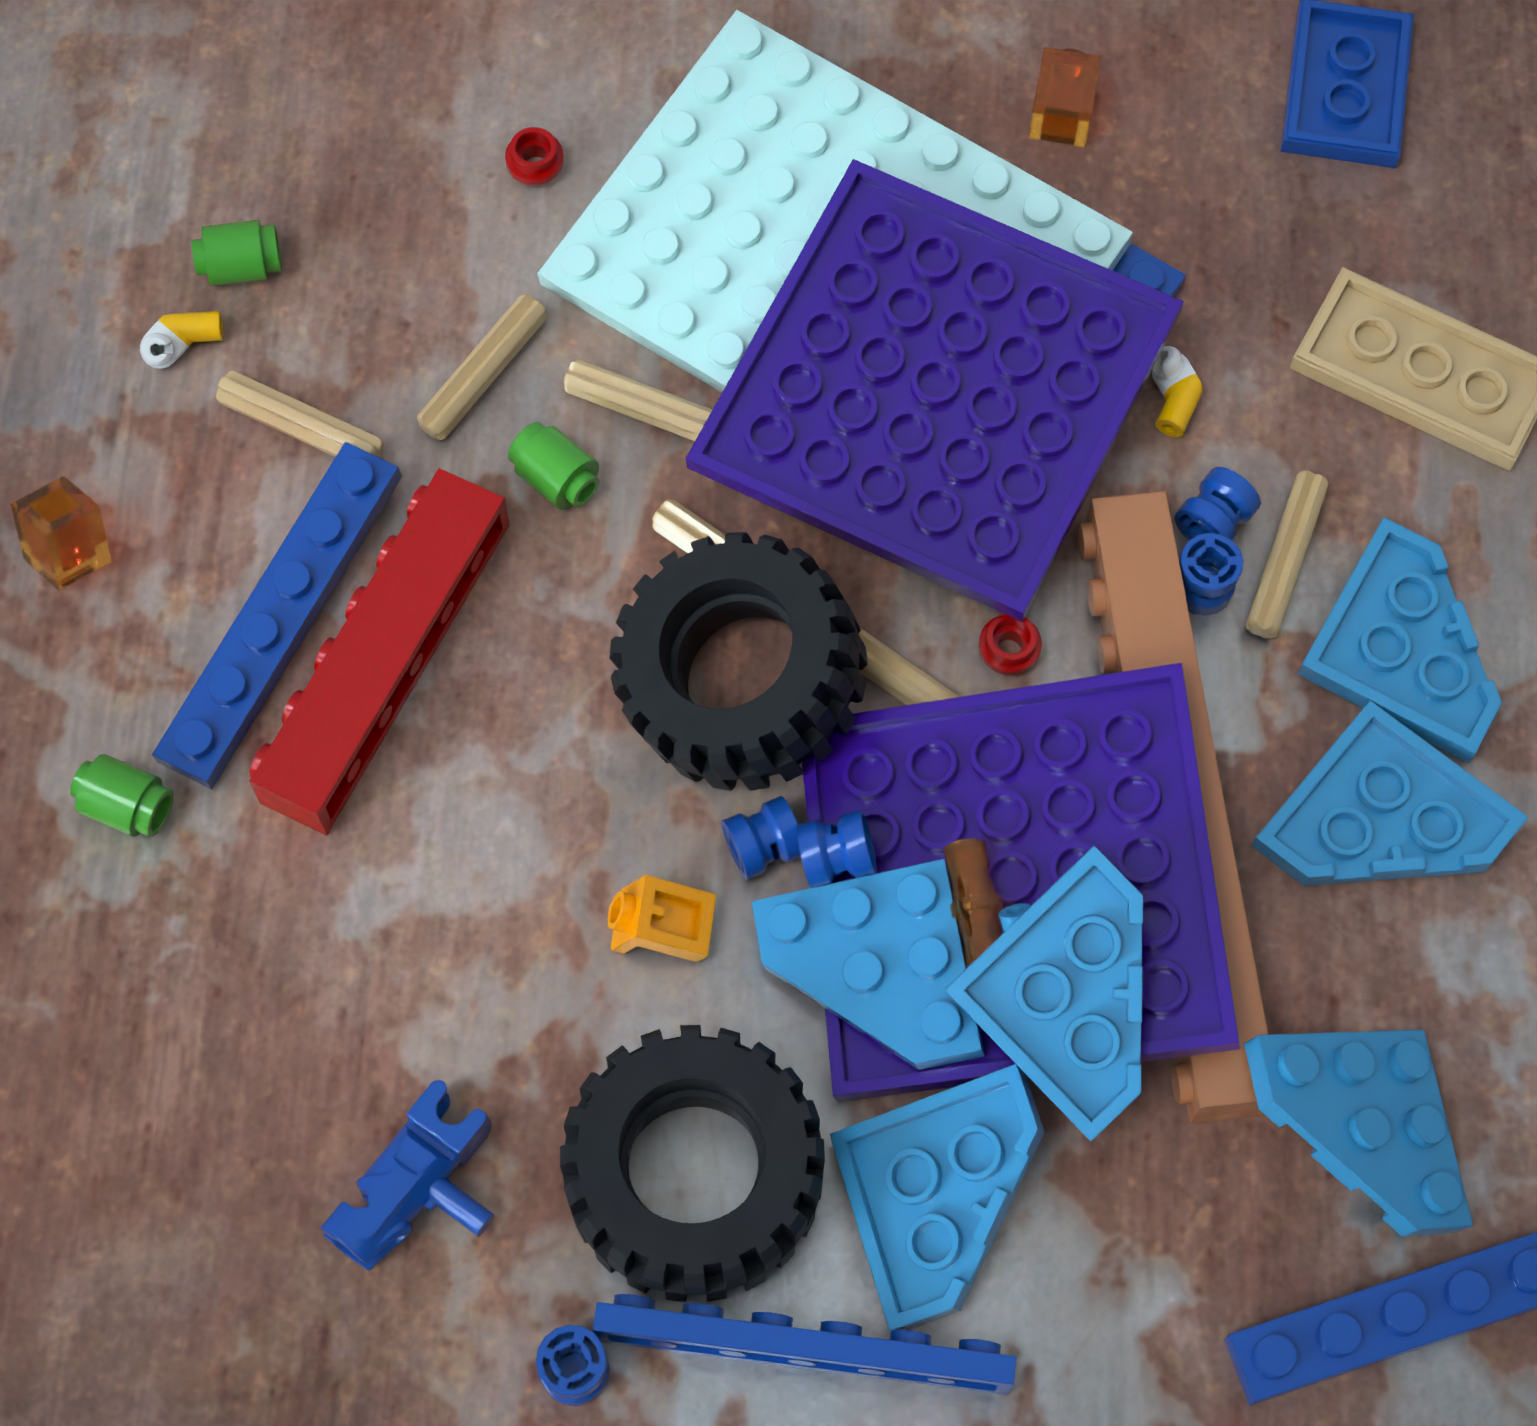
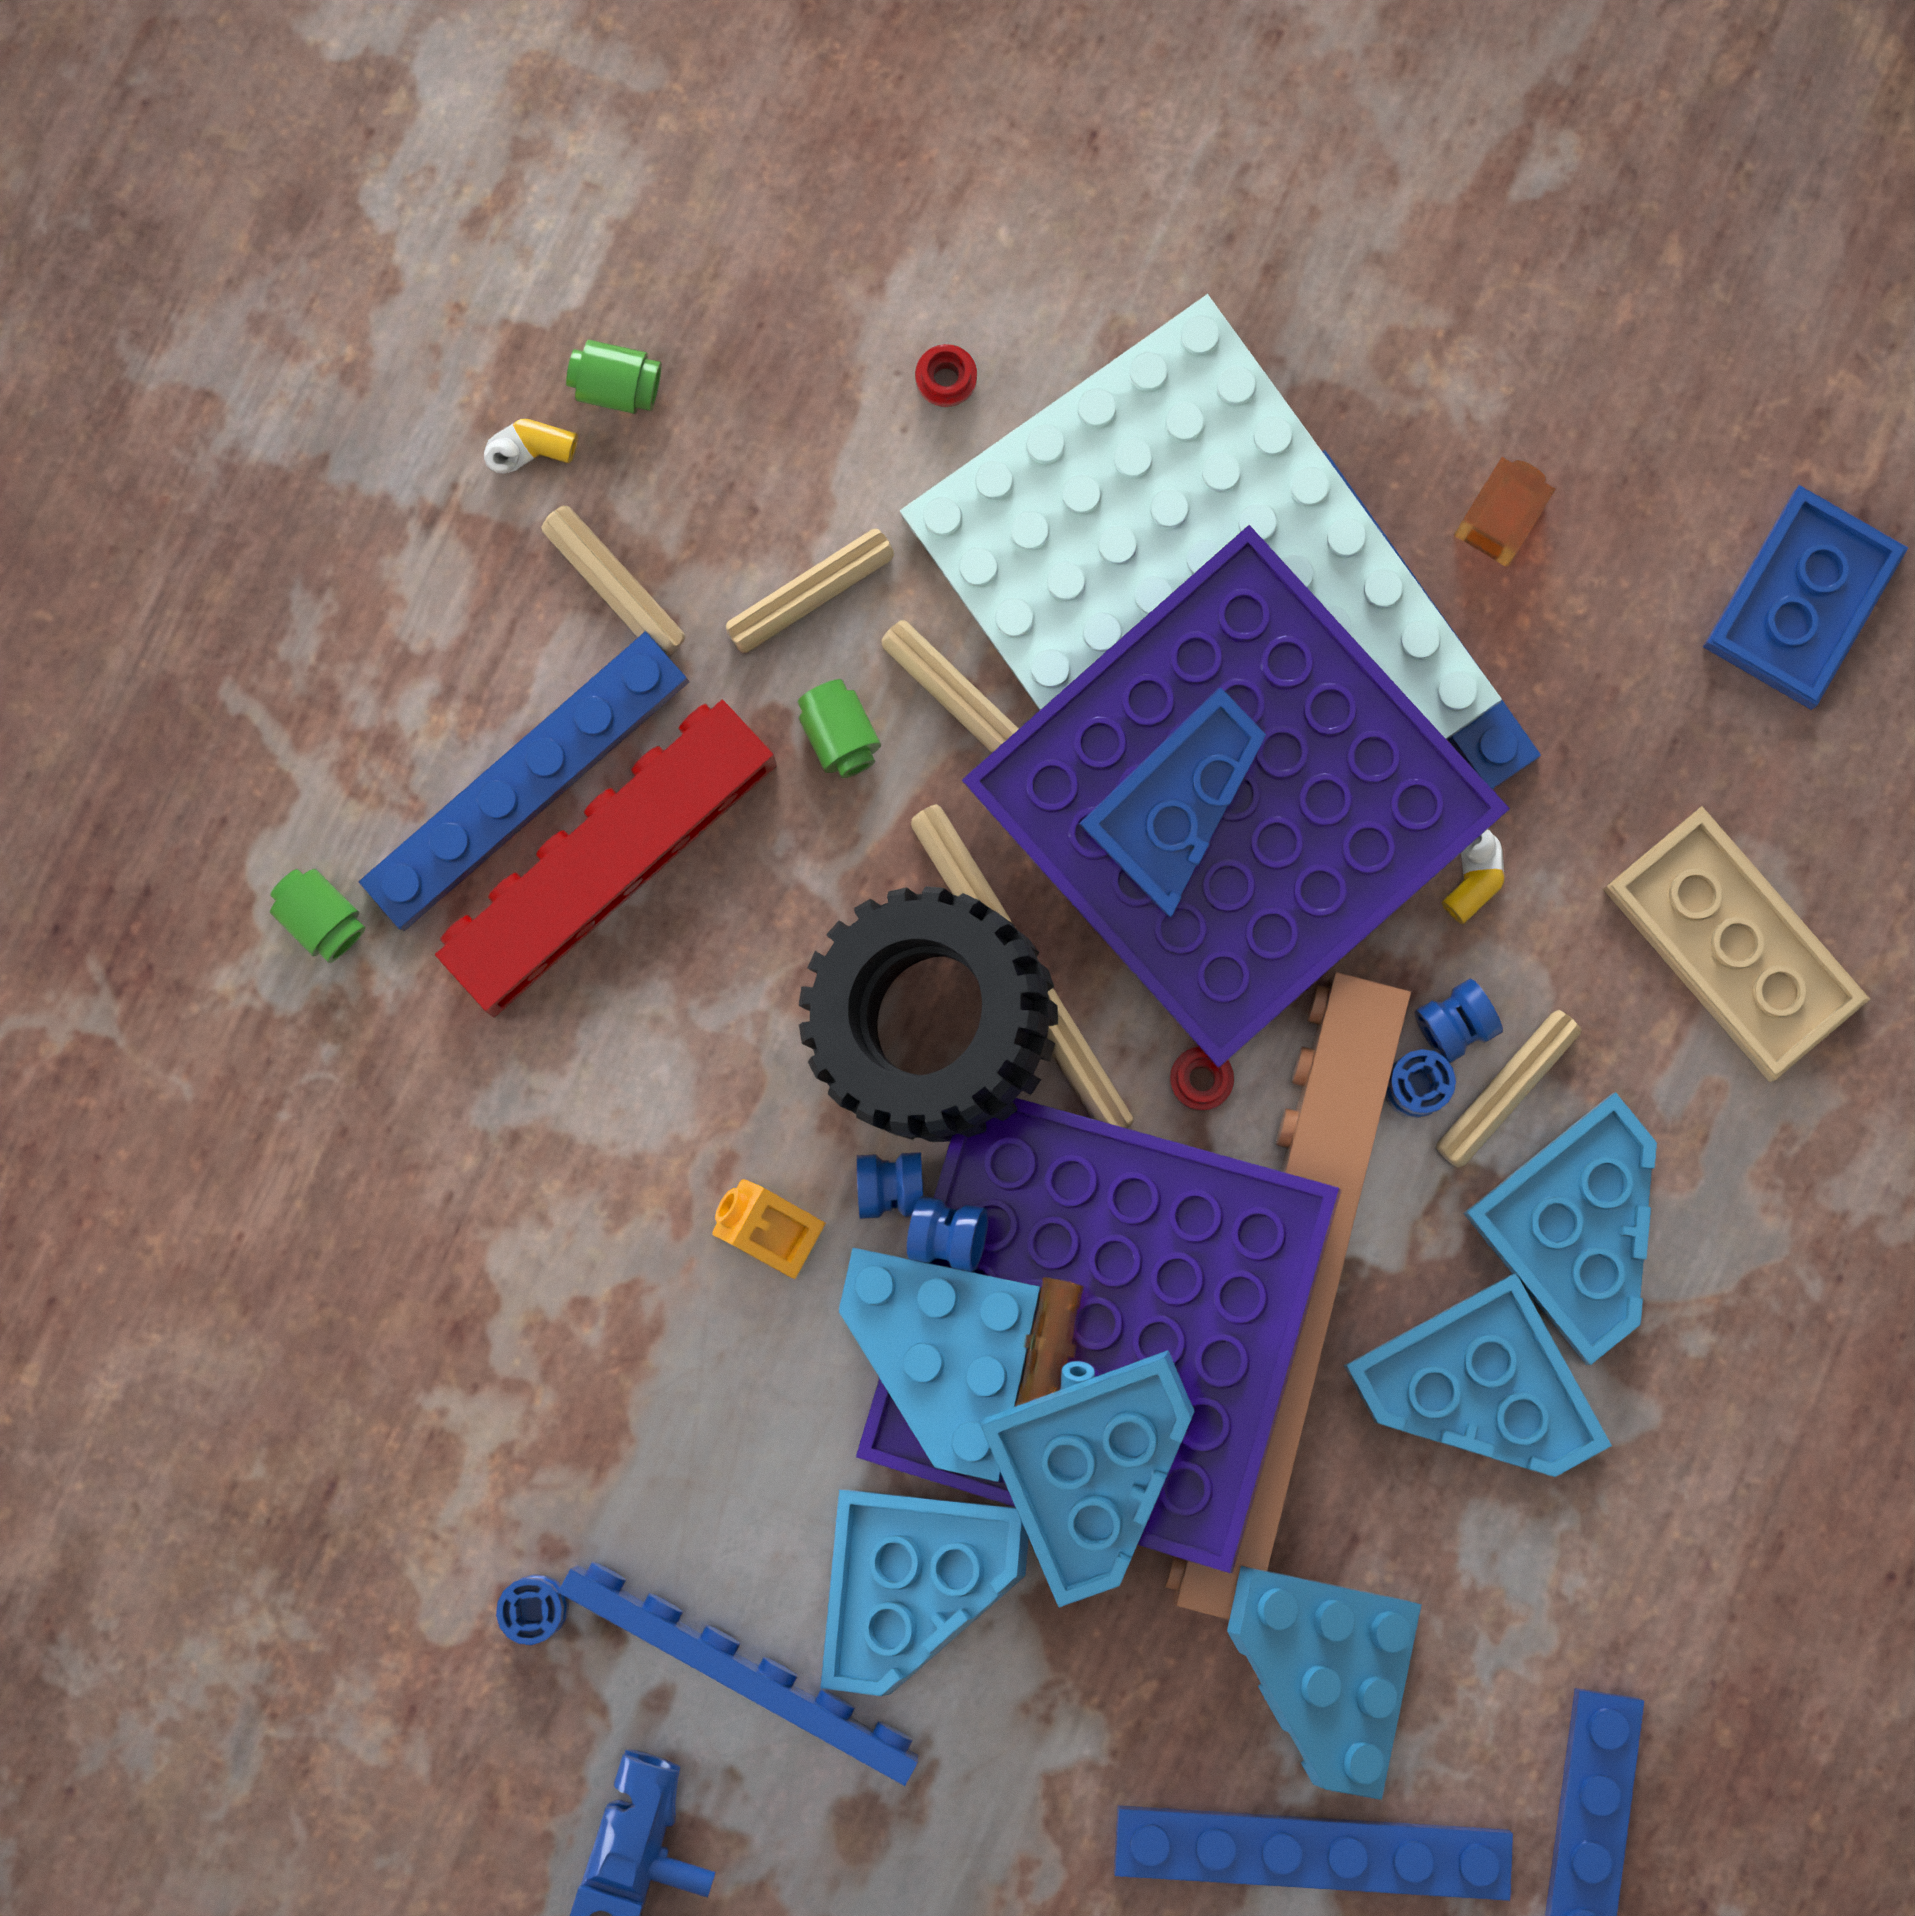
camera: 20 degrees right, 15 degrees up
clear orange brick [10,476,112,591] -> none
blue piece [320,1080,495,1271] -> none
black tyre [560,1025,825,1302] -> none
none -> blue wing [1079,688,1266,918]

